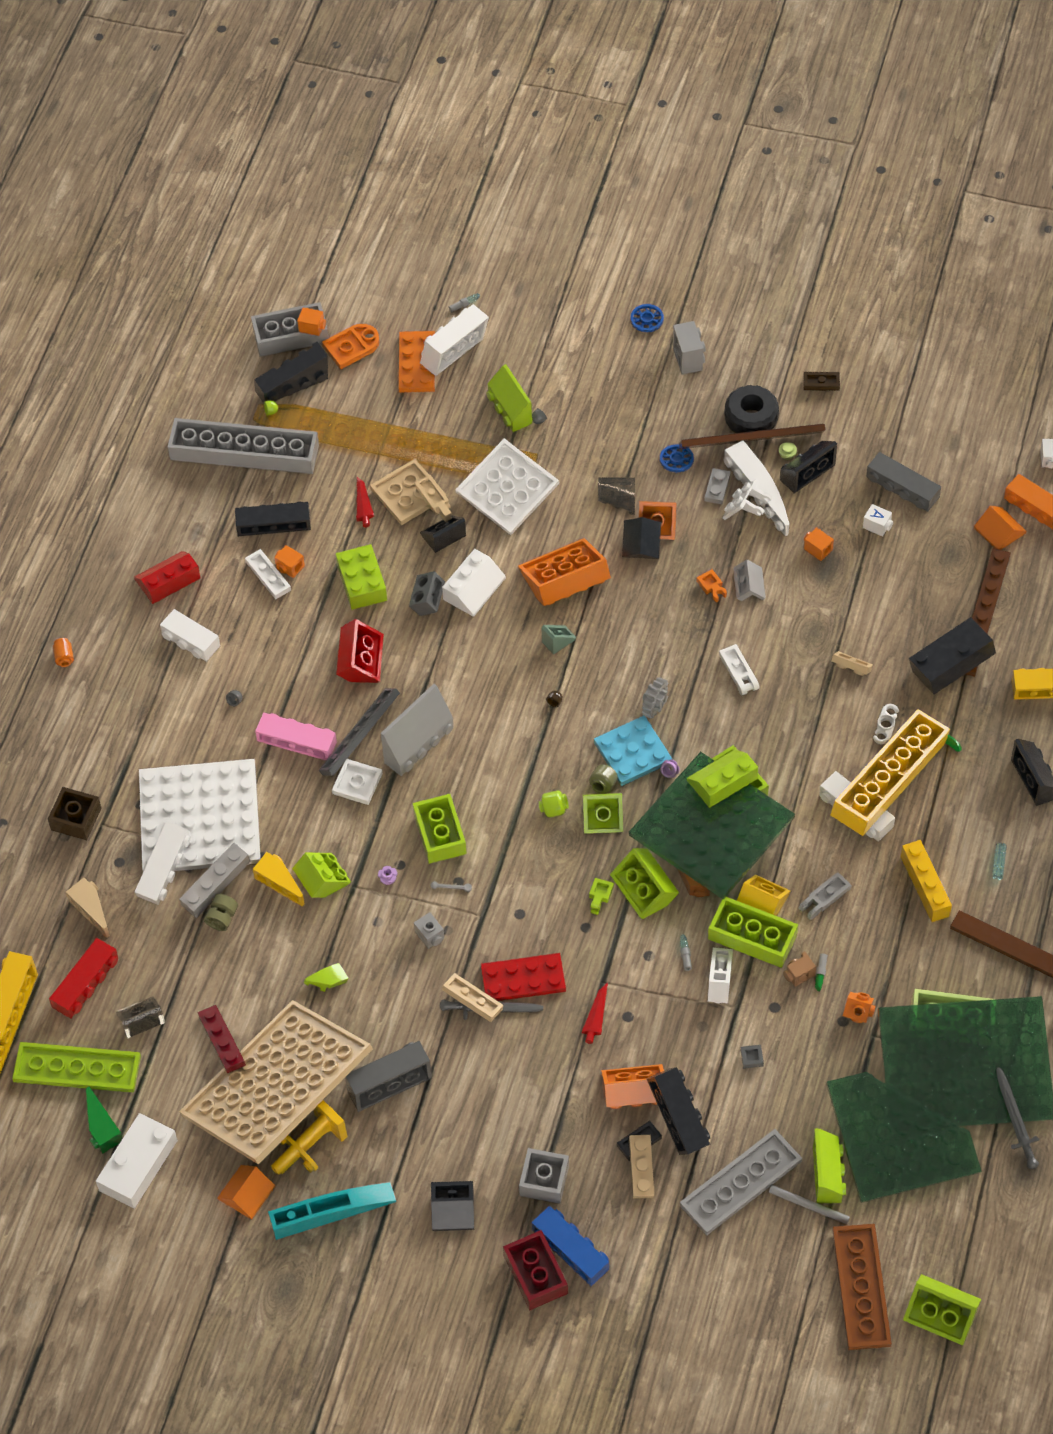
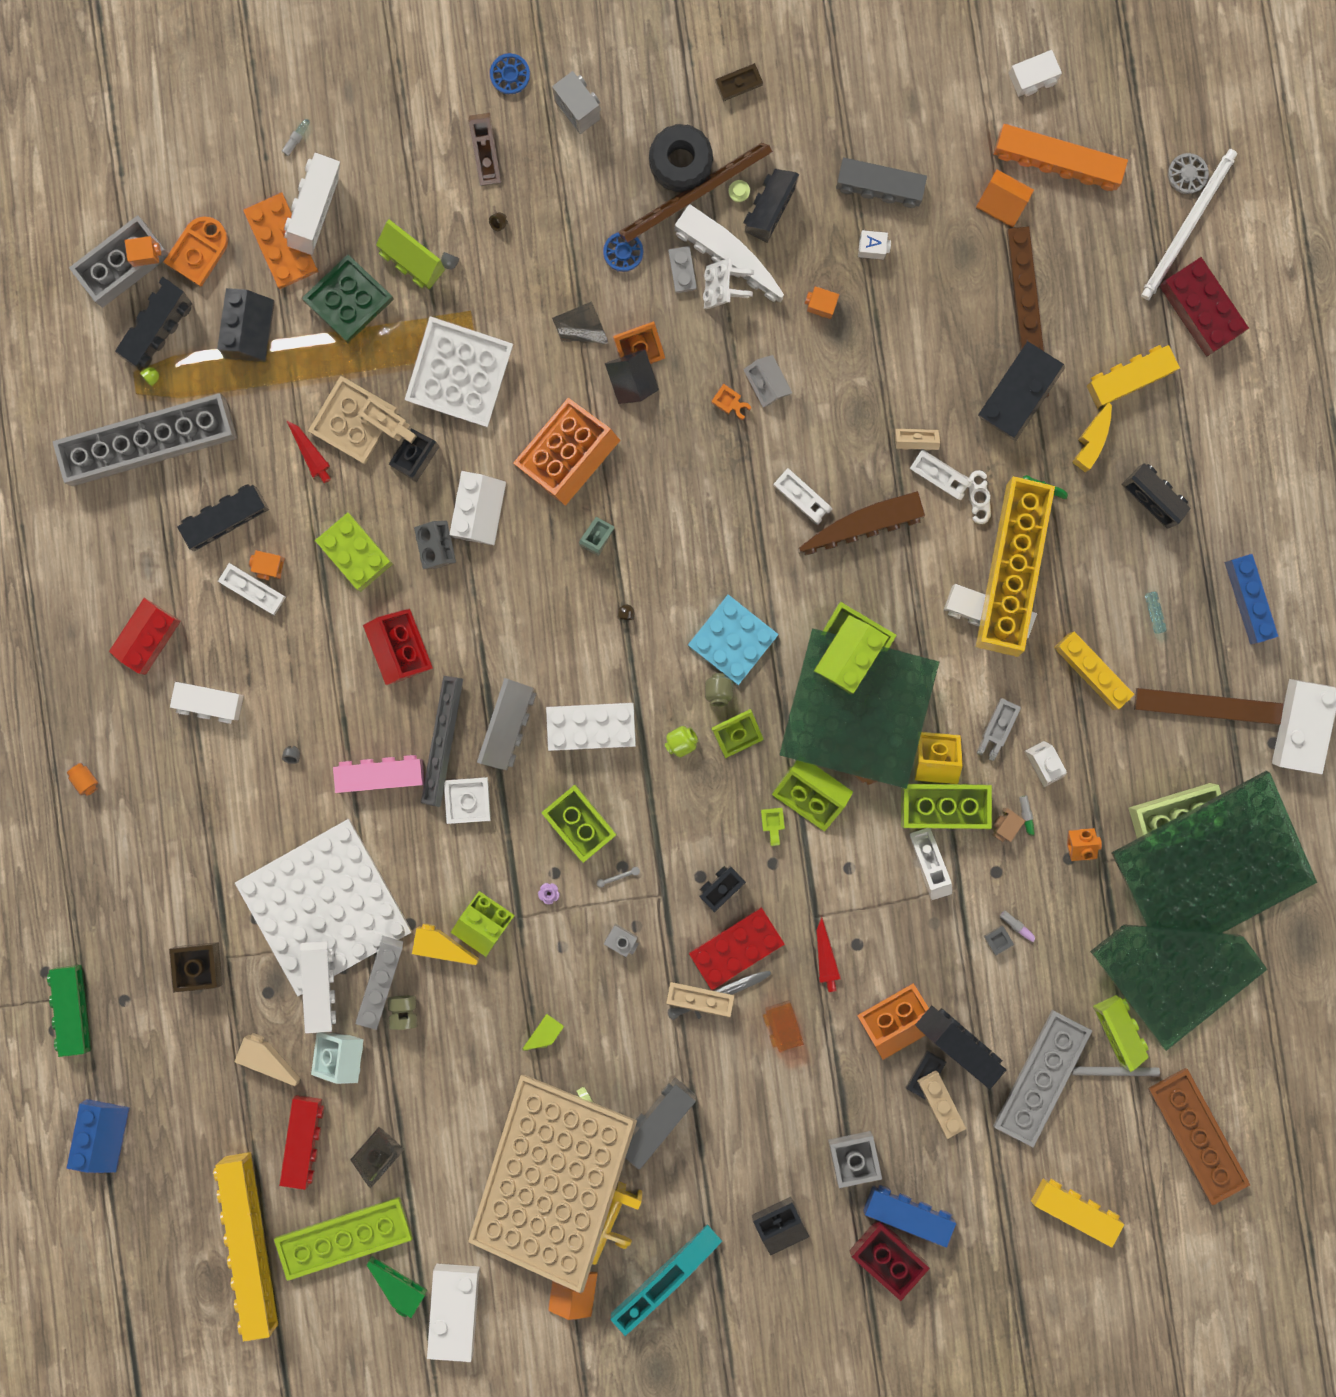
camera: 25 degrees left, 30 degrees up
dark red plate [197,1005,246,1074] -> none
light grey gear [642,677,669,719] -> none
lavender plate [661,759,680,778] -> none
light grey piece [680,935,692,971] -> none
lime slope [903,1274,981,1345] -> none
dark grey sword [996,1067,1040,1169] -> none
none -> black slope [217,288,275,362]
none -> dark green plate [302,254,394,344]
none -> light aqua slope [311,1032,363,1084]
none -> reddish brown slope [468,113,501,186]
none -> dark brown hinge [489,212,508,232]
none -> white brick [546,703,636,751]
none -> black brick [699,865,746,913]
none -> clear orange brick [763,1000,804,1052]
none -> reddish brown slope [798,491,925,556]
none -> white plate [910,449,973,500]
none -> light grey piece [1000,910,1035,942]
none -> white torso [1025,741,1067,787]
none -> yellow brick [1031,1178,1125,1247]
none -> yellow slope [1072,402,1112,473]

